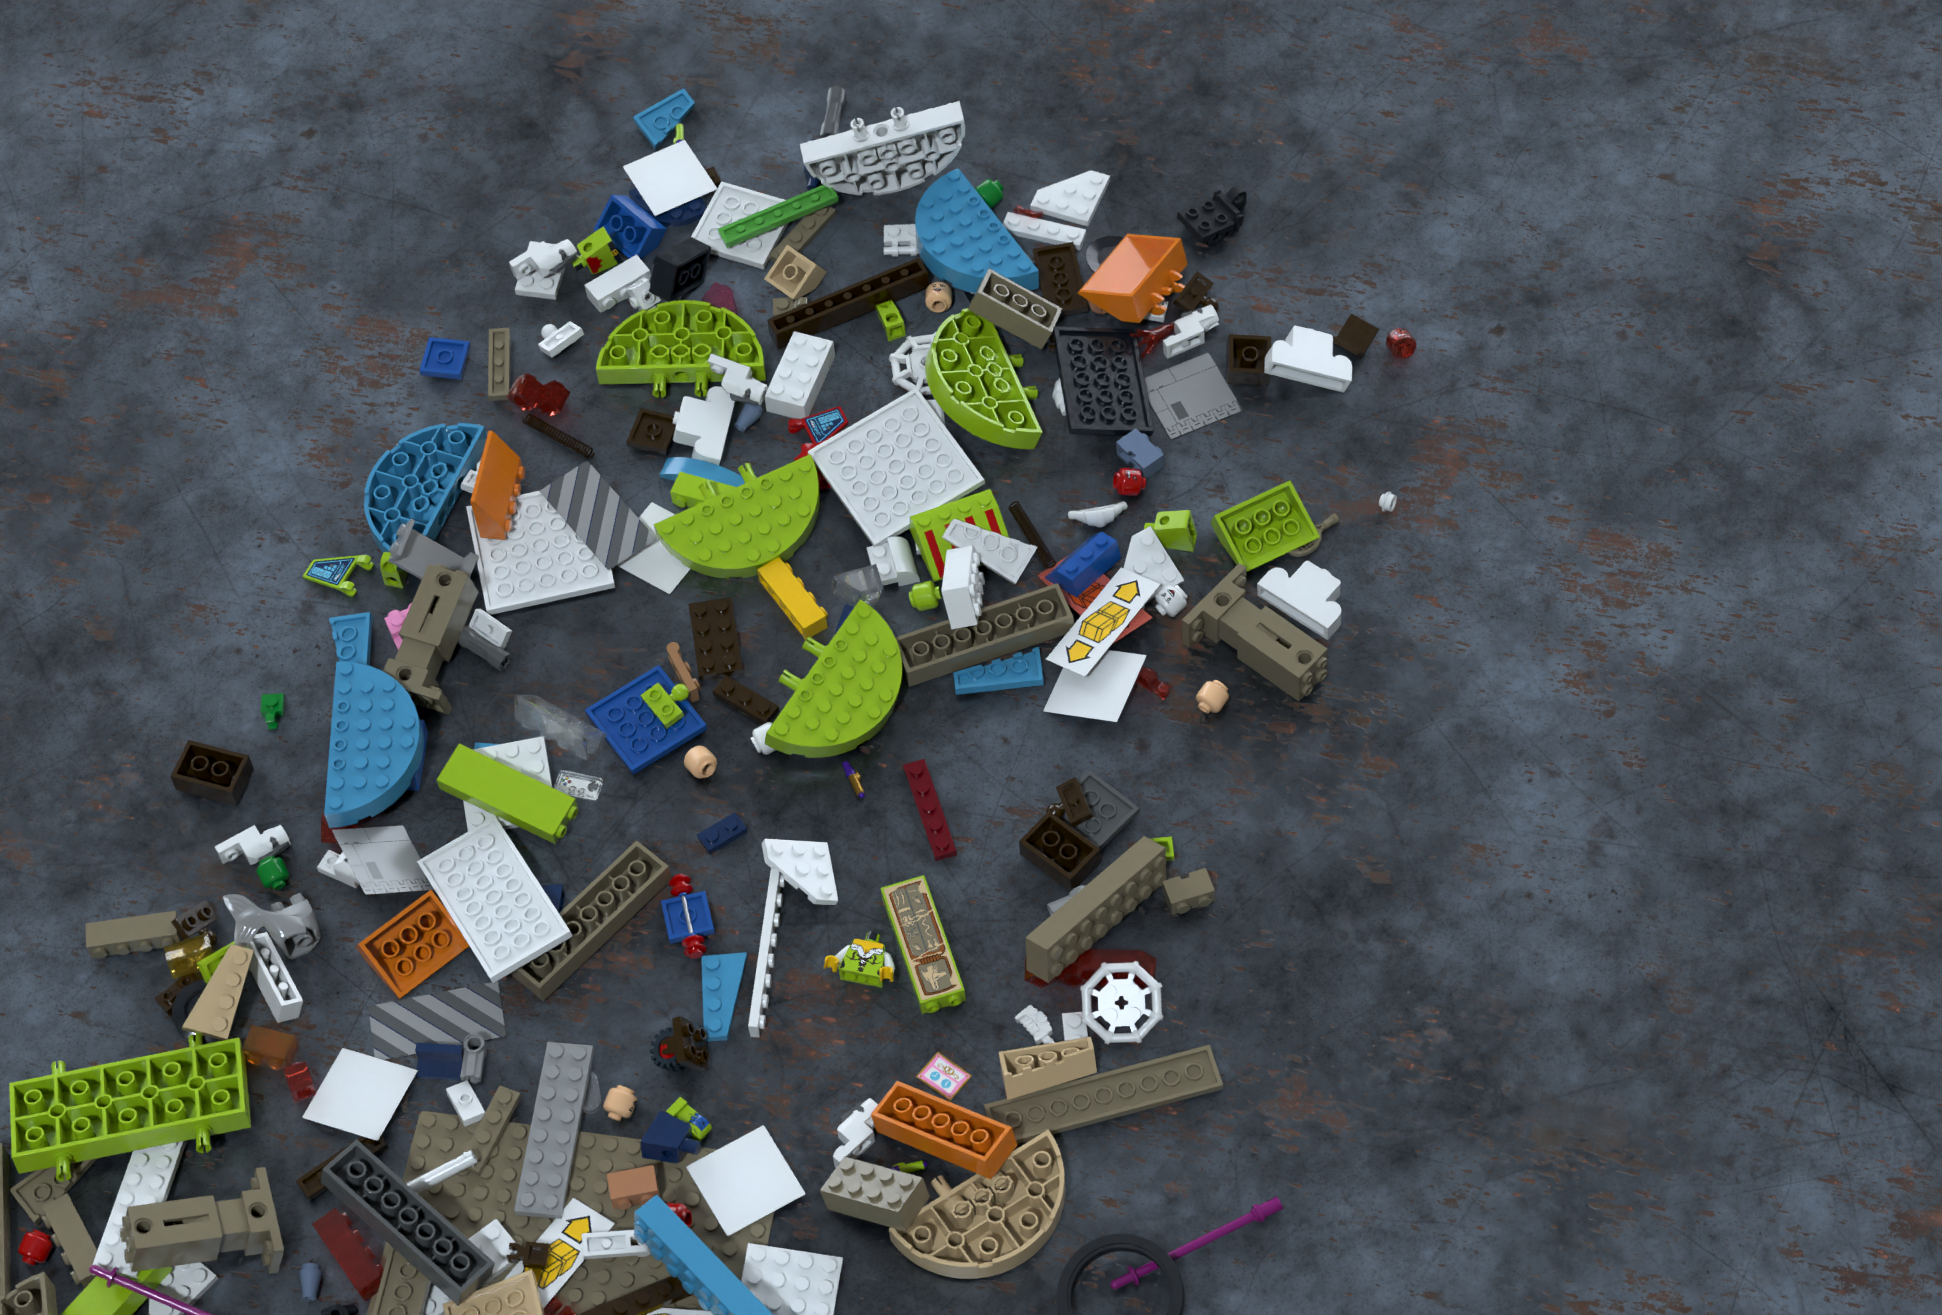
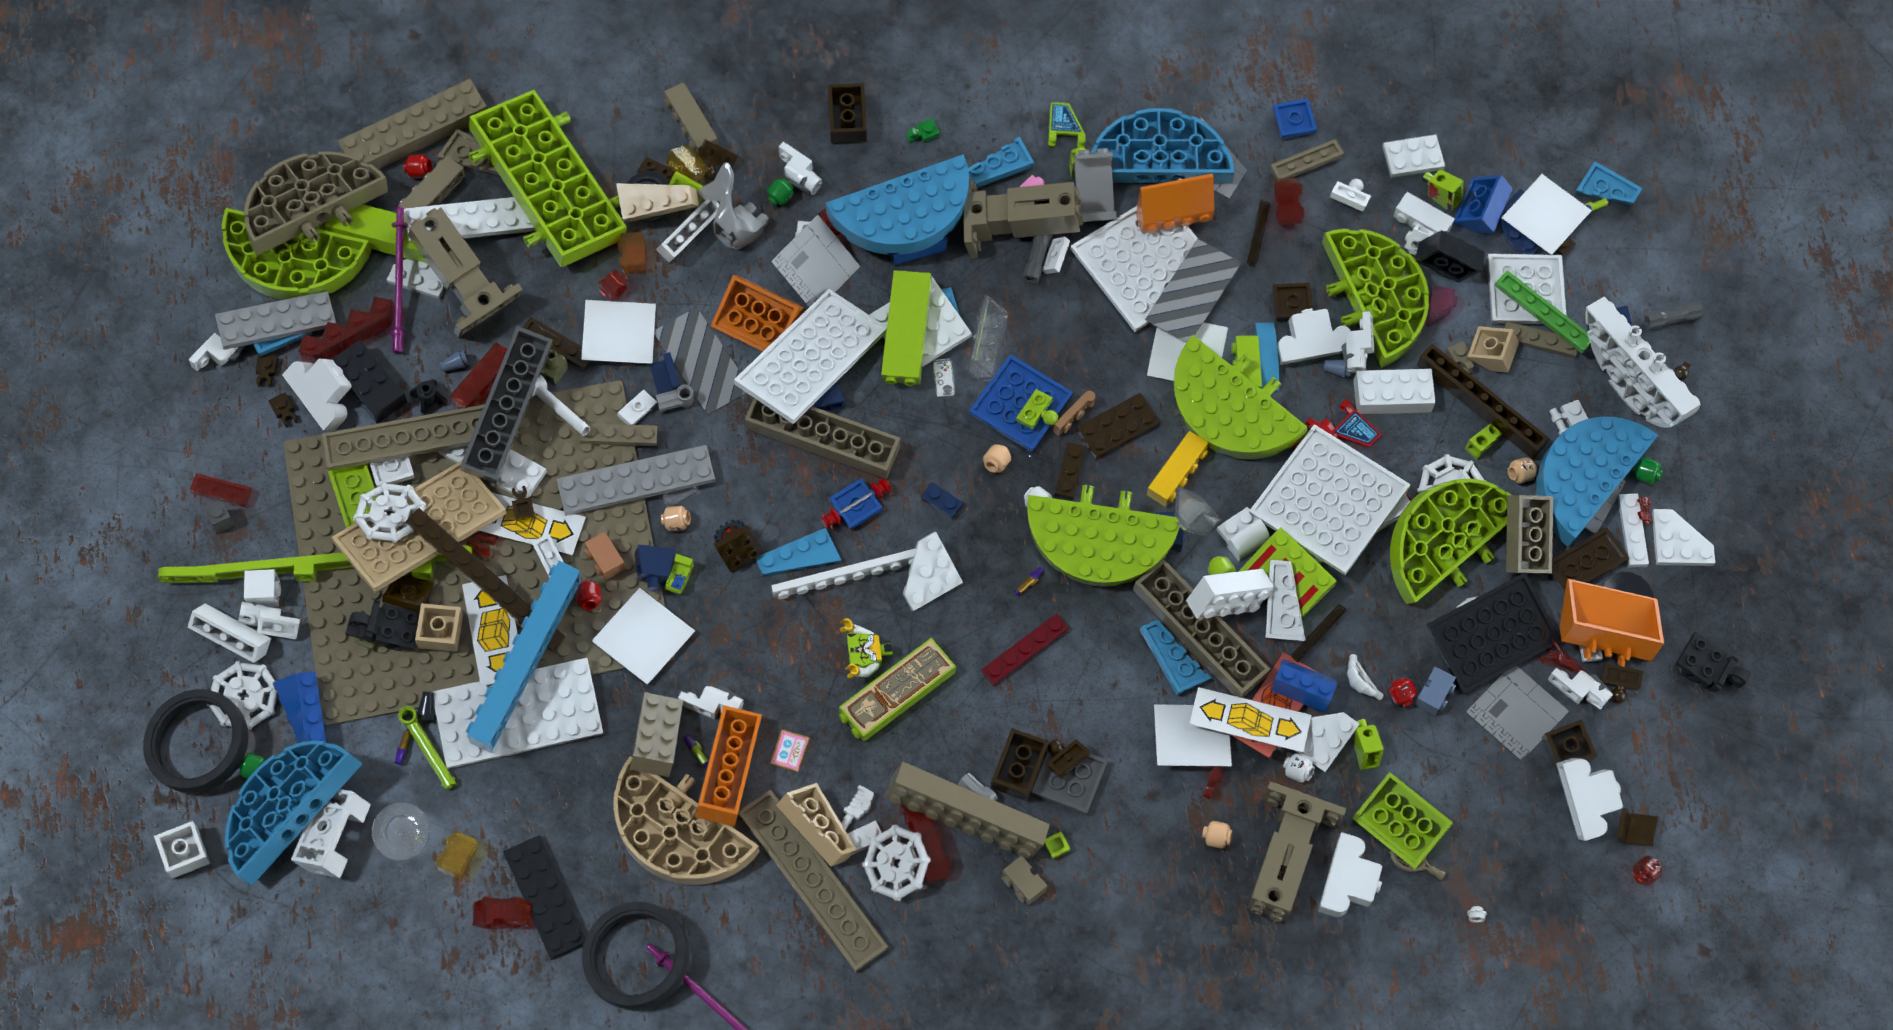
camera: 60 degrees right, 10 degrees up
white plate [509,239,578,280] -> none

